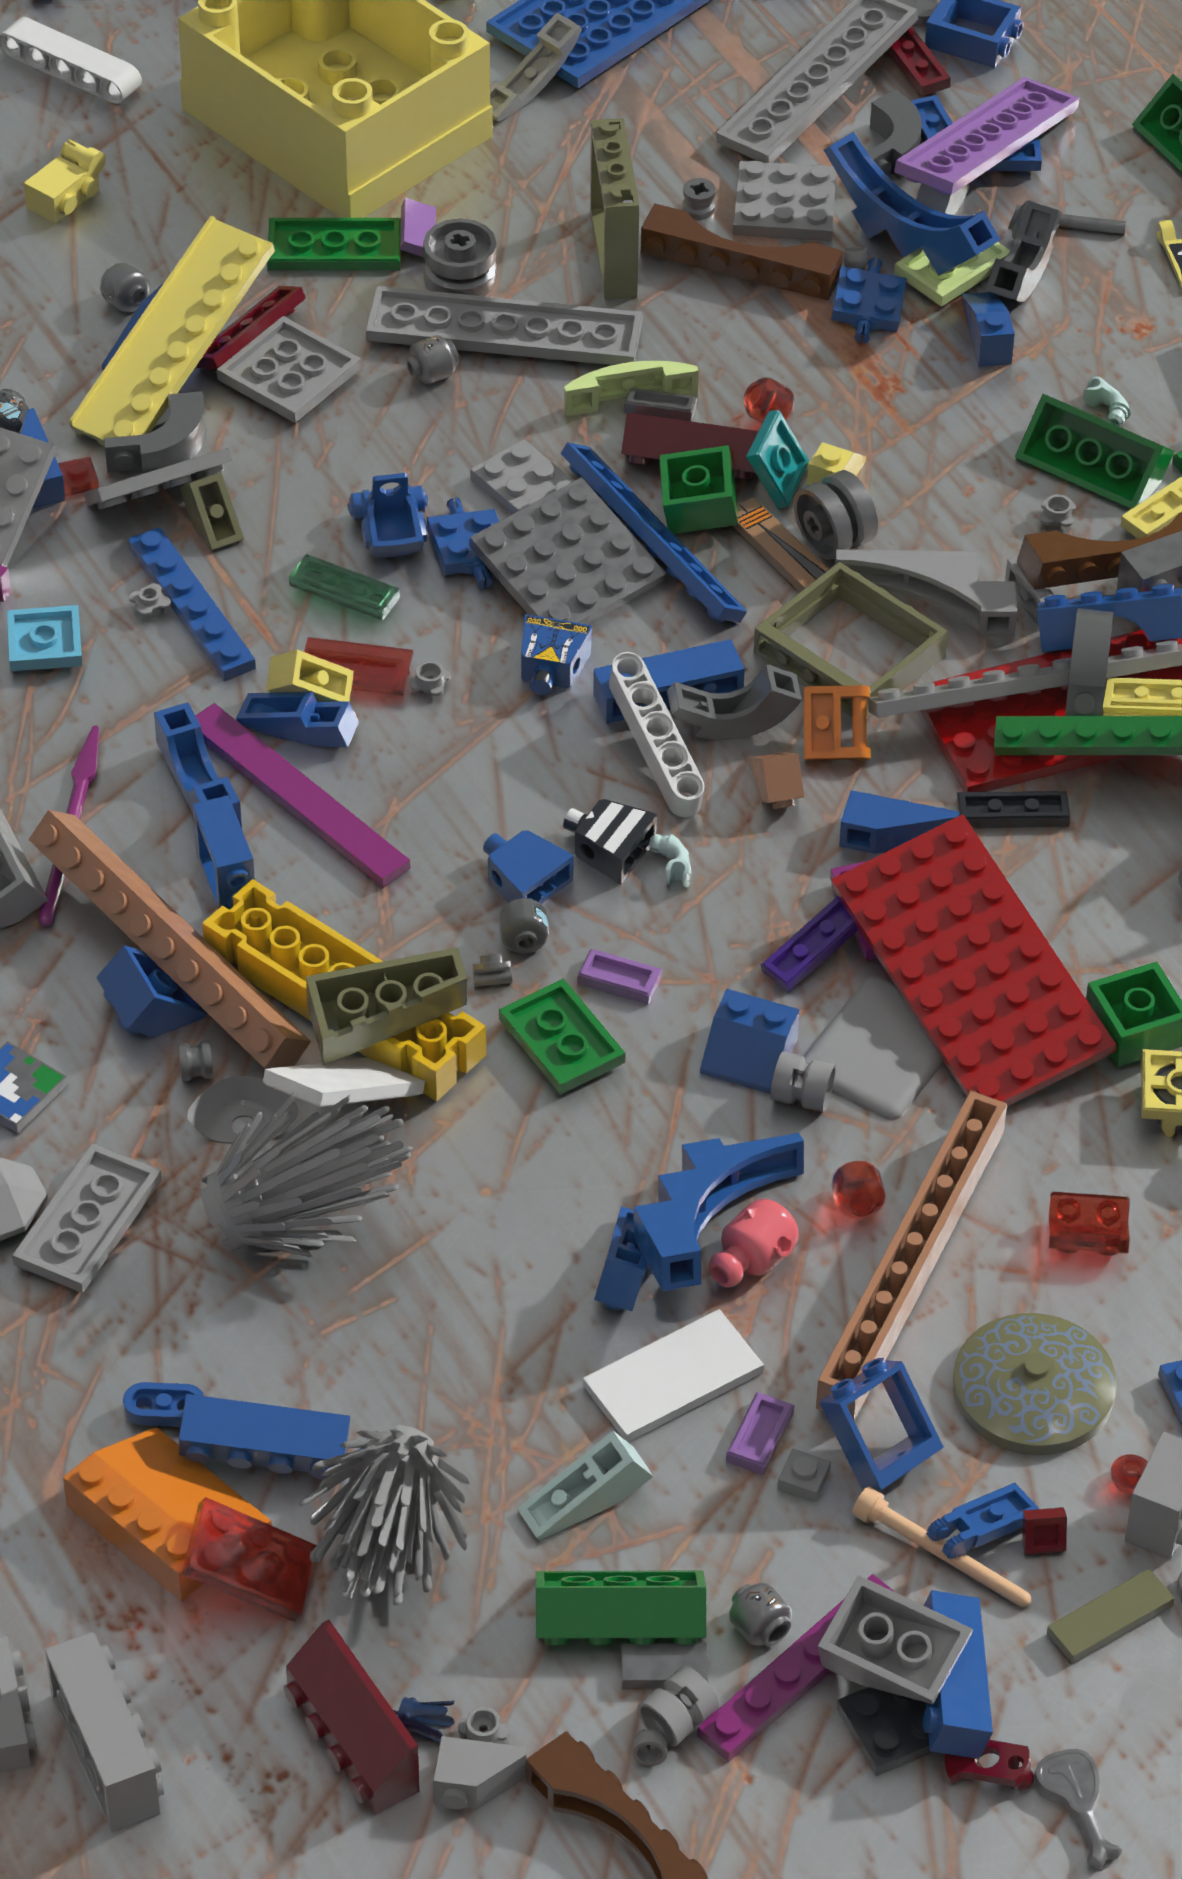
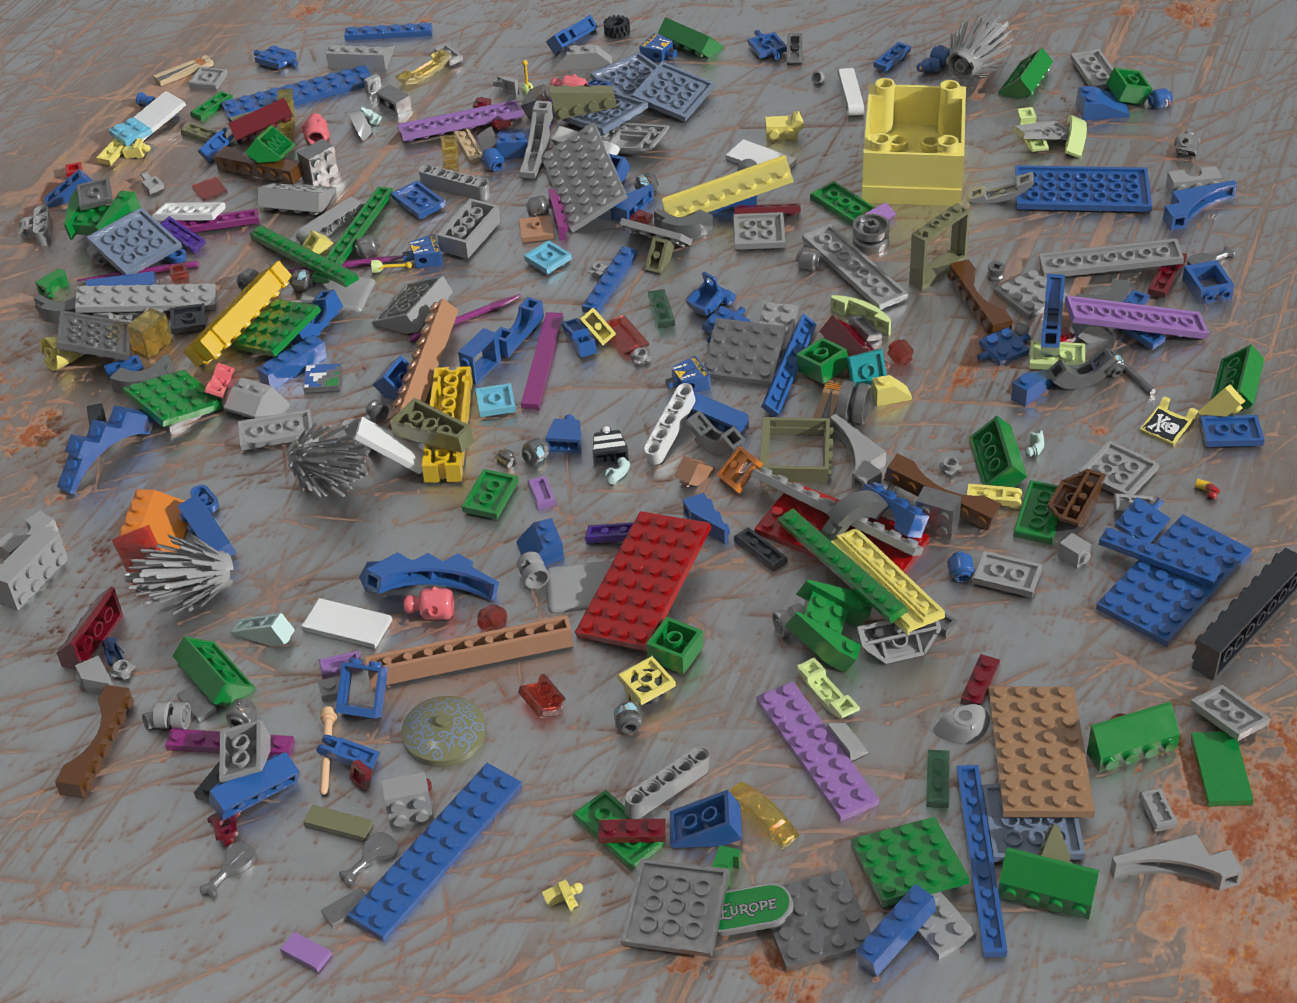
camera: 55 degrees right, 5 degrees down
none -> medium azure plate [475,383,516,417]
none -> white tile [726,139,797,169]

